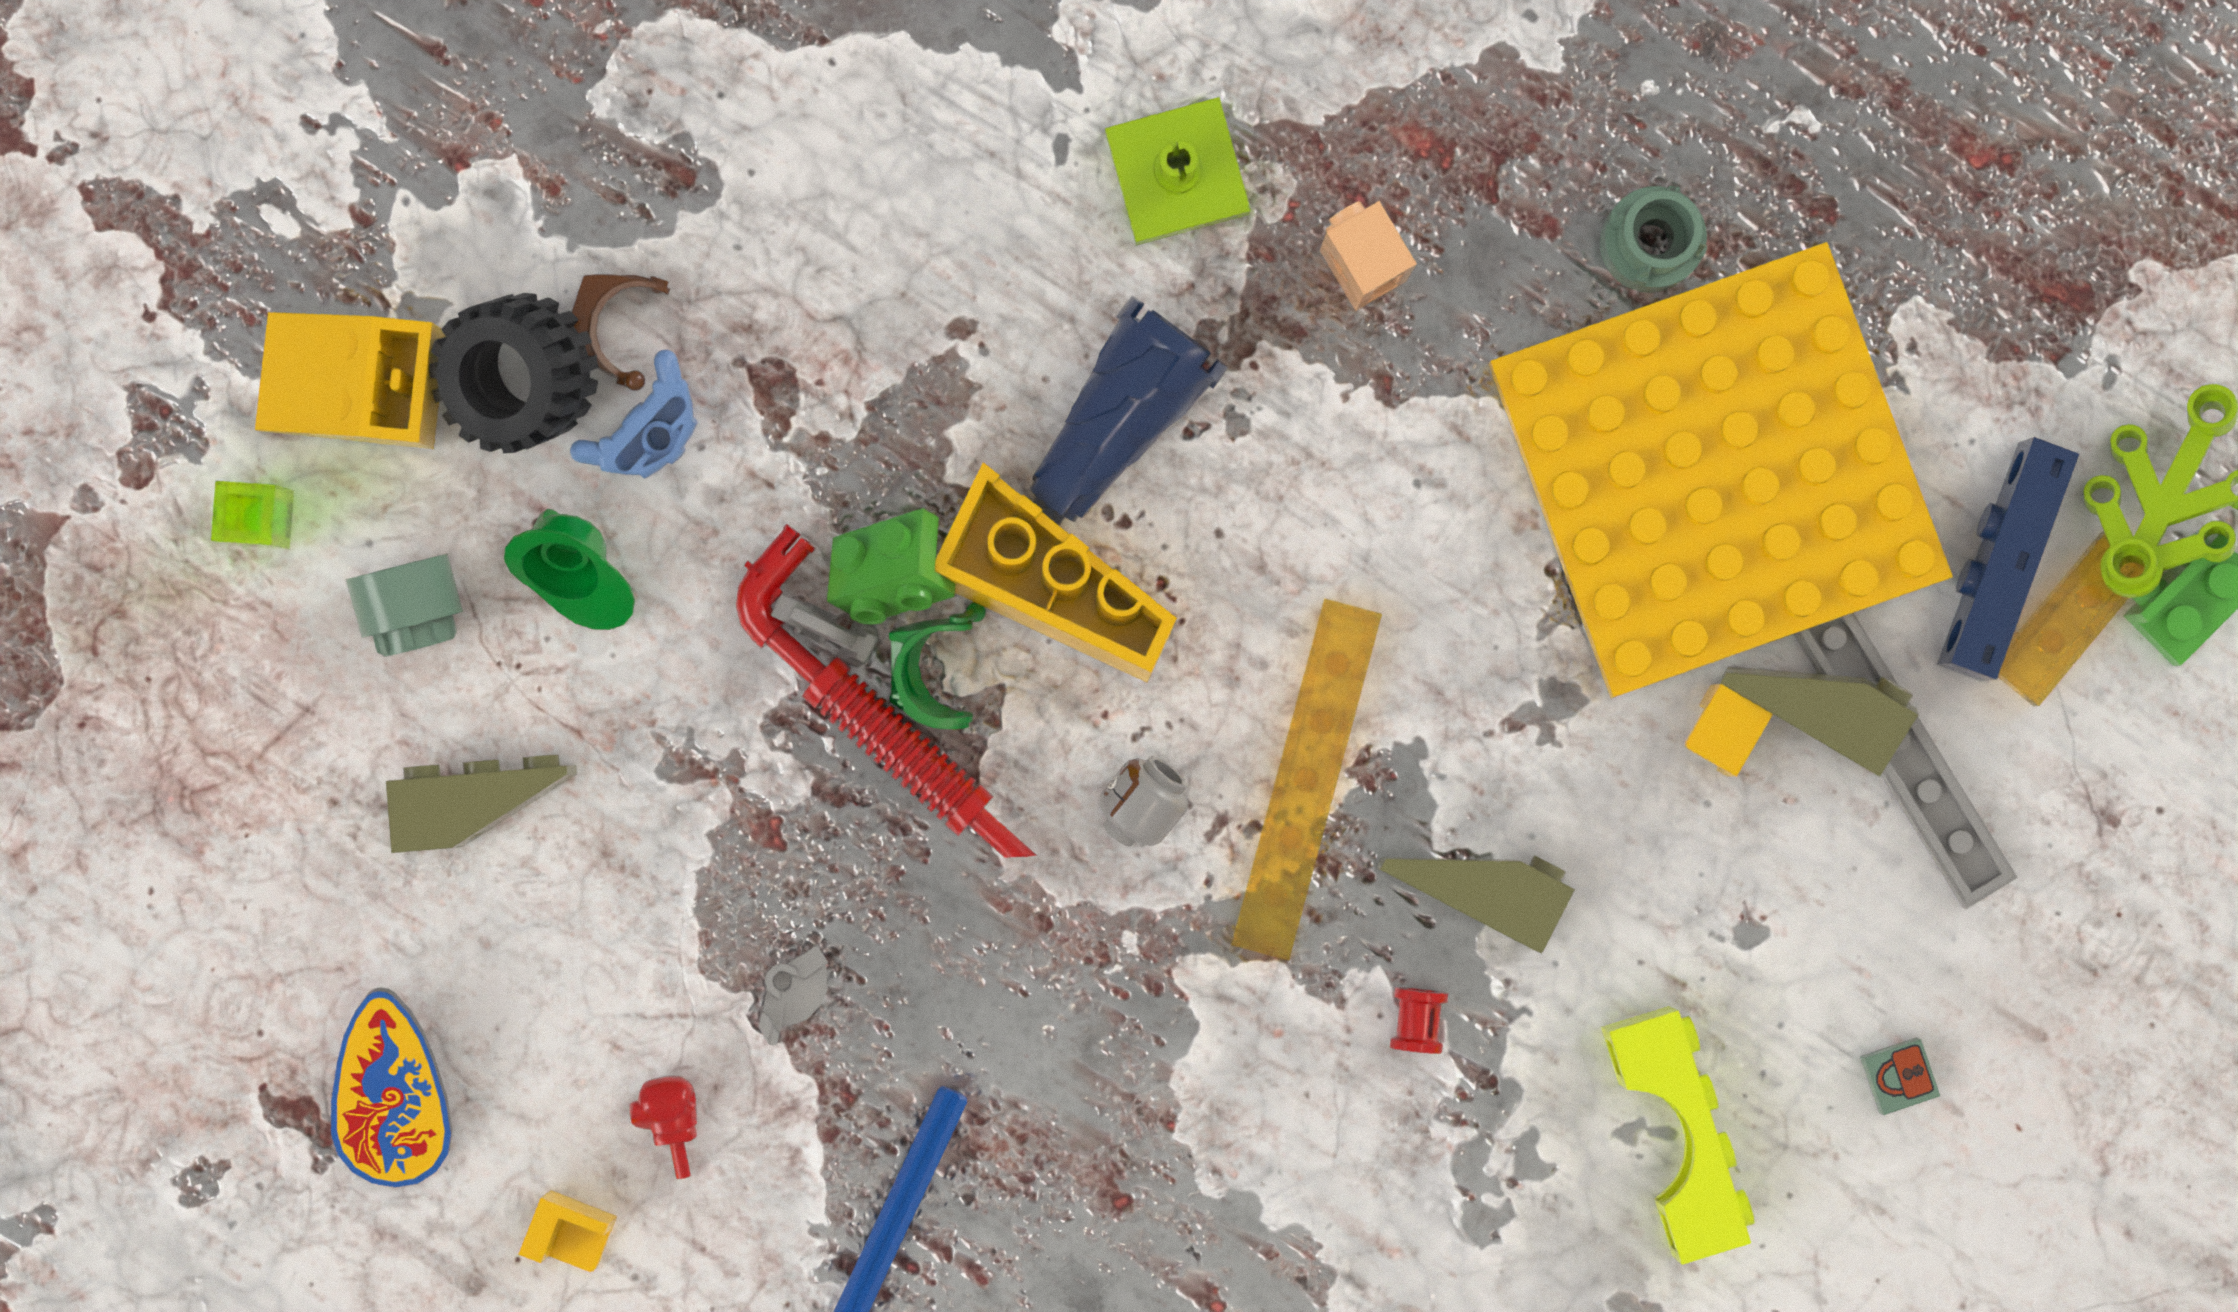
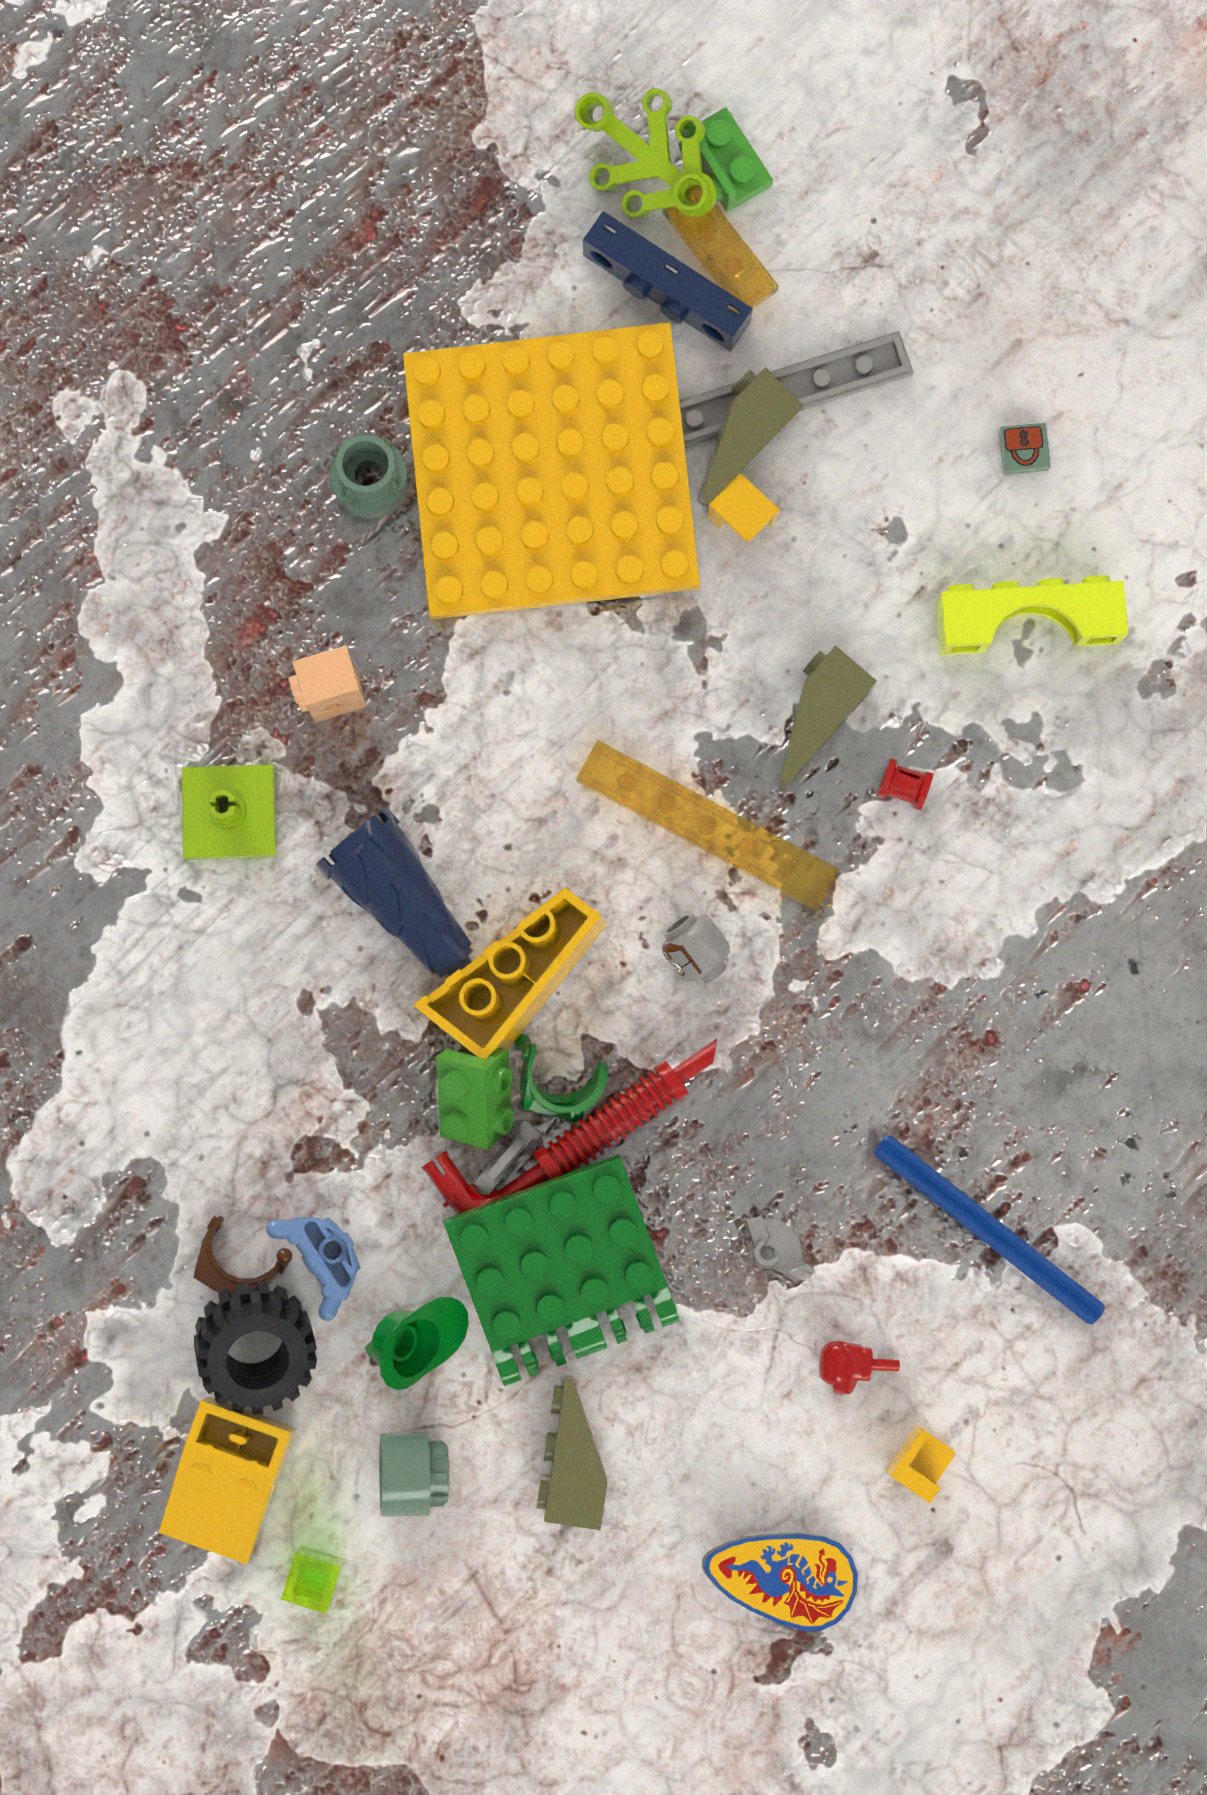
camera: 85 degrees left, 5 degrees down
none -> green hinge [443,1154,680,1387]

